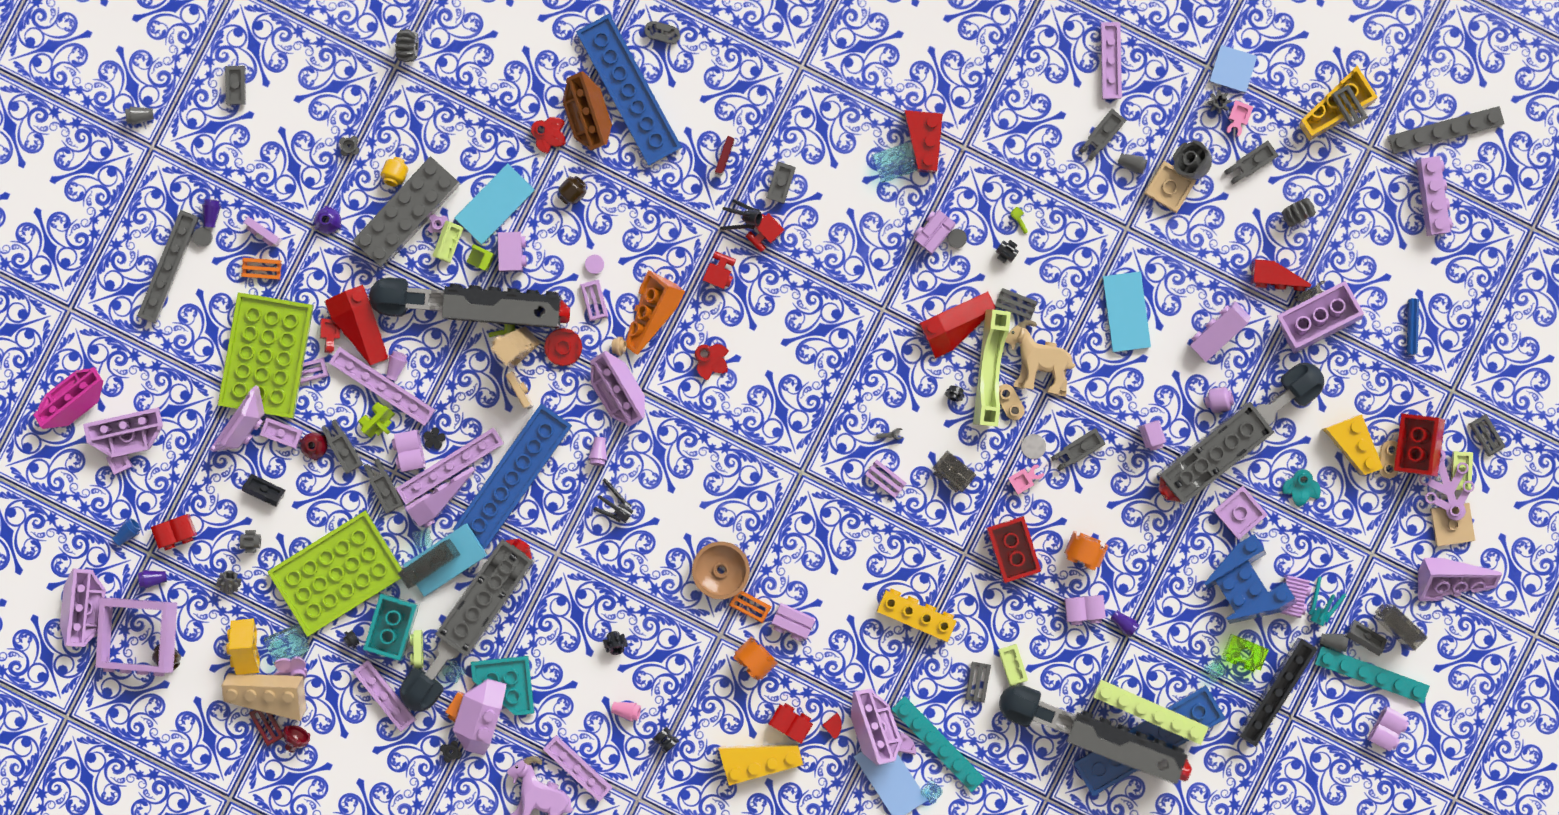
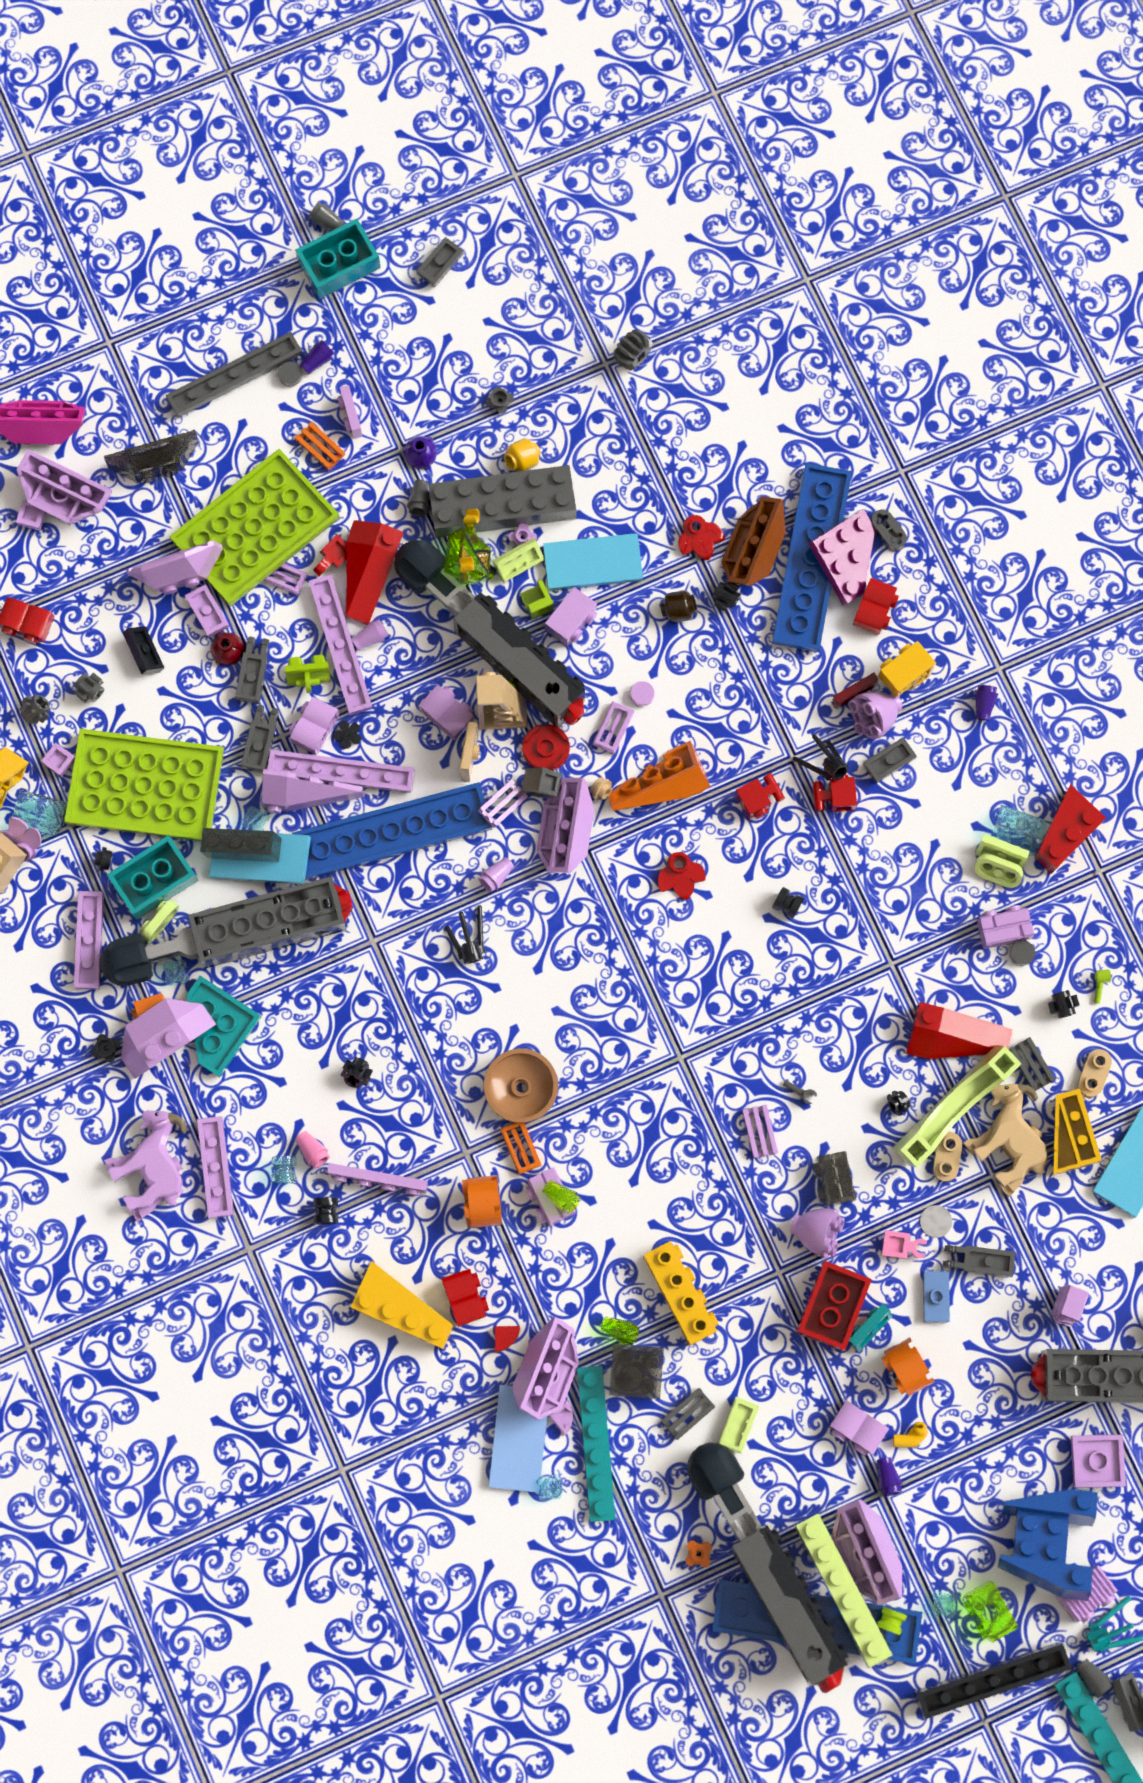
camera: 40 degrees right, 10 degrees down
none -> lavender plate [41,743,75,777]
none -> clear smoke wedge [104,430,199,483]
none -> clear light blue wheel [271,1156,297,1184]
none -> teal brick [295,218,381,299]
none -> lavender plate [327,1163,428,1196]
none -> dark grey cone [407,479,430,517]
none -> lavender brick [418,685,474,741]
none -> clear neon green torso [444,509,496,585]
none -> tile [478,779,528,828]
none -> dark grey brick [521,767,562,798]
none -> clear neon green cone [542,1180,581,1214]
none -> clear neon green cone [601,1316,640,1346]
none -> clear smoke brick [609,1344,664,1400]
none -> orange plate [685,1540,712,1568]
none -> black gear [712,582,742,611]
none -> black wheel [772,887,804,919]
none -> lavender piece [790,1208,844,1258]
none -> plate [808,509,875,605]
none -> lavender wedge [831,1499,902,1606]
none -> lavender piece [848,691,902,739]
none -> teal plate [849,1303,893,1353]
none -> red brick [852,578,899,635]
none -> lime wheel [877,1606,907,1635]
none -> yellow brick [878,641,936,698]
none -> yellow arm [893,1422,928,1448]
none -> medium blue plate [923,1271,950,1323]
none -> dark purple cone [975,685,998,721]
none -> yellowish green plate [975,834,1030,868]
none -> yellowish green plate [975,854,1023,888]
none -> yellow wedge [1053,1088,1102,1176]
none -> tan plate [1077,1049,1112,1098]

